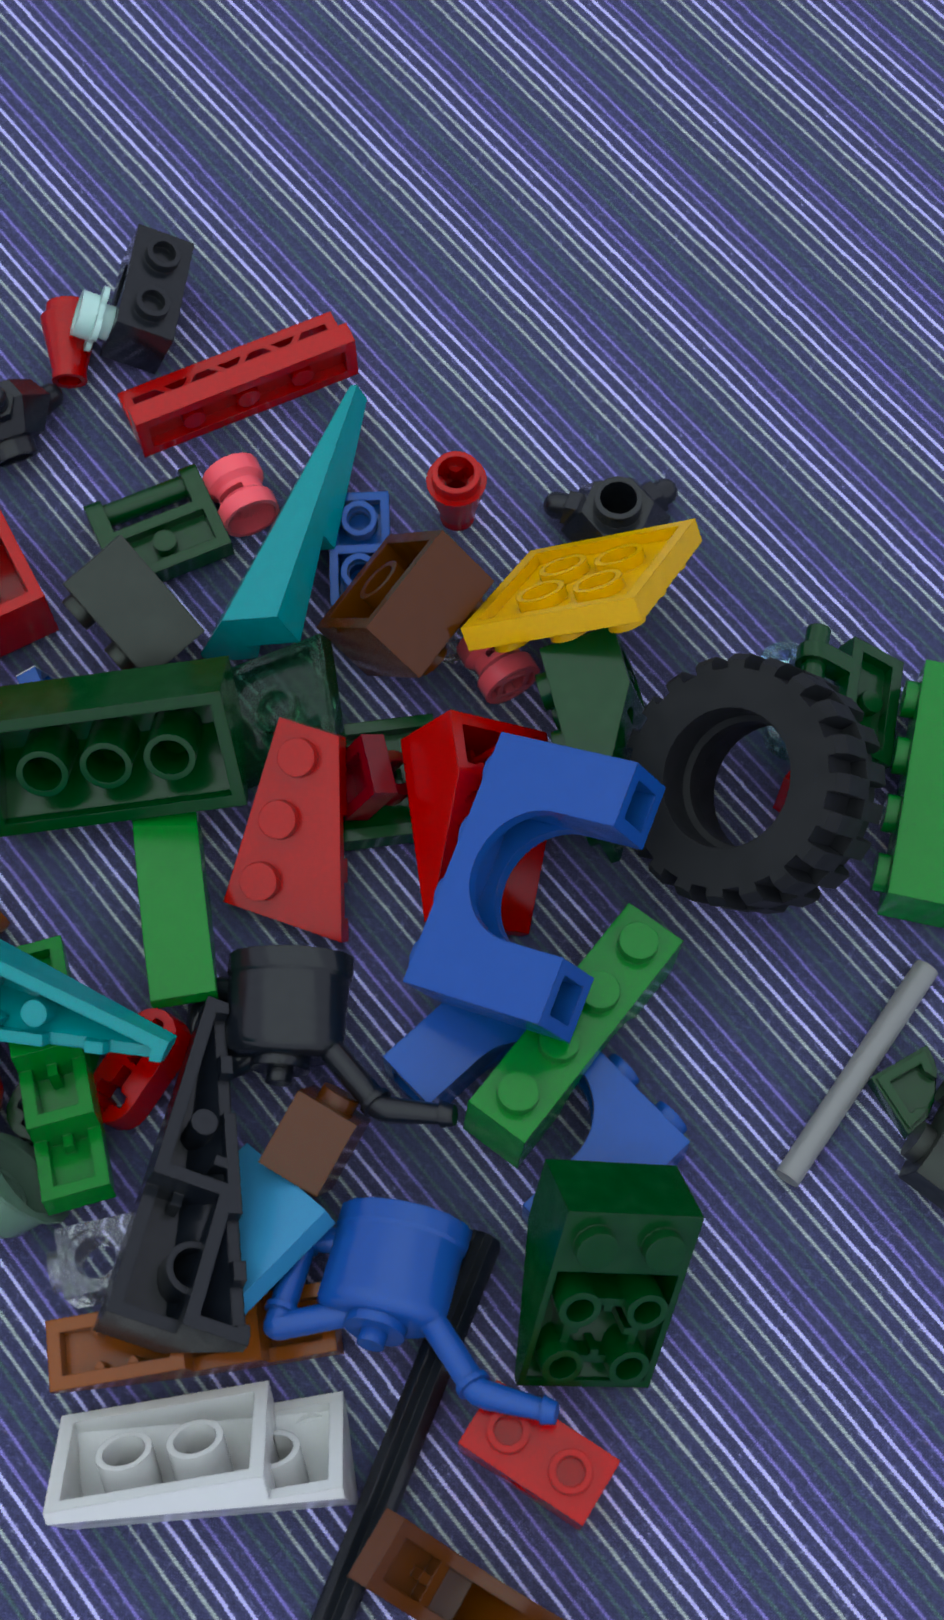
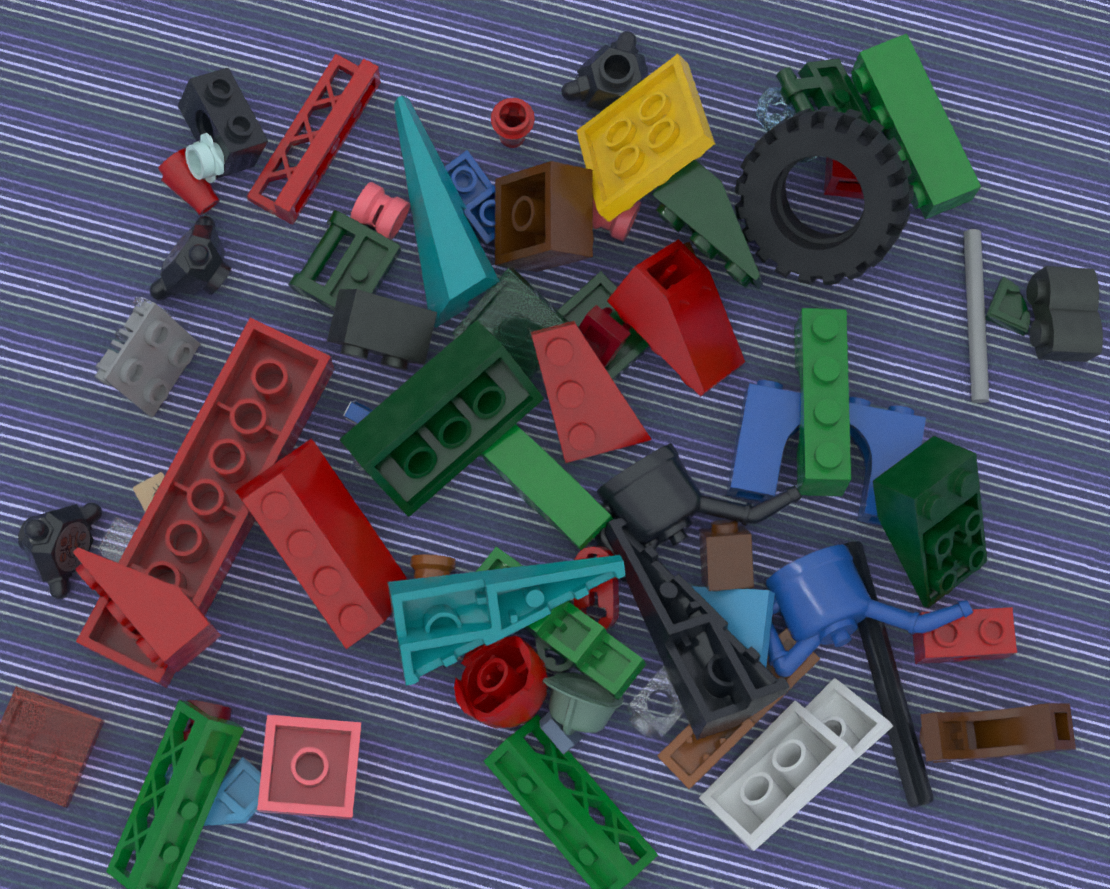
camera: 45 degrees left, 10 degrees up
blue arch [403,732,666,1043] -> none

